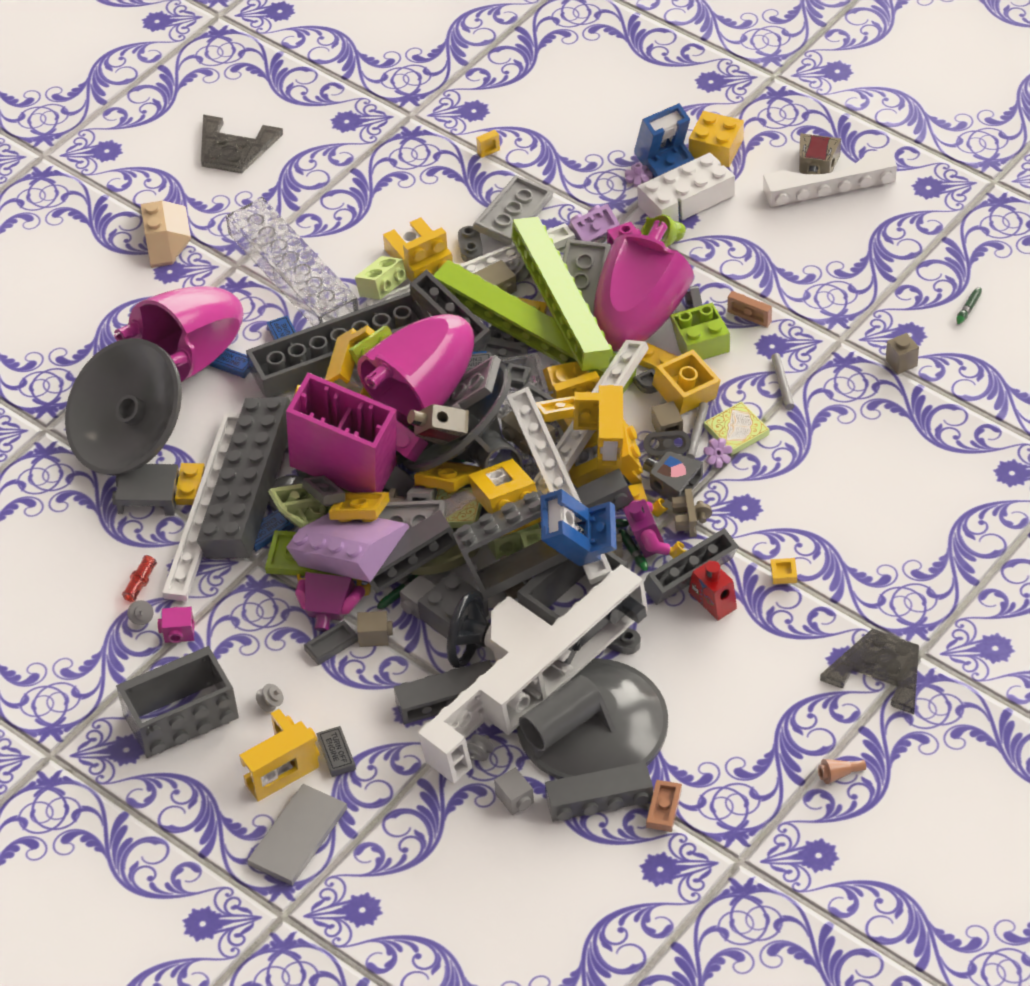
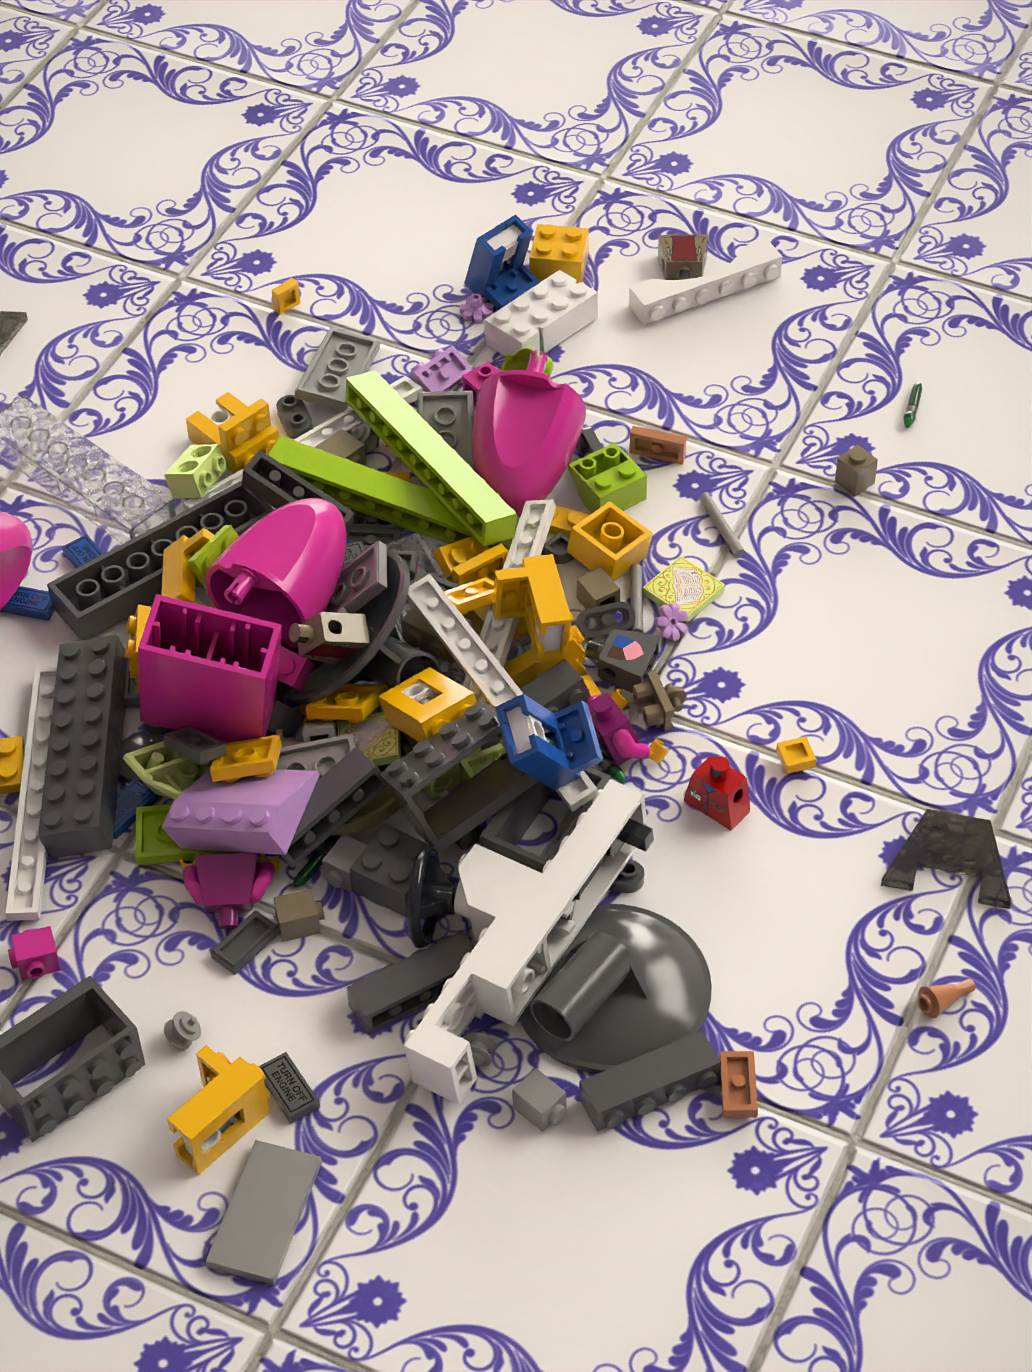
camera: 15 degrees left, 0 degrees up
dark grey brick [644,528,739,605] -> none

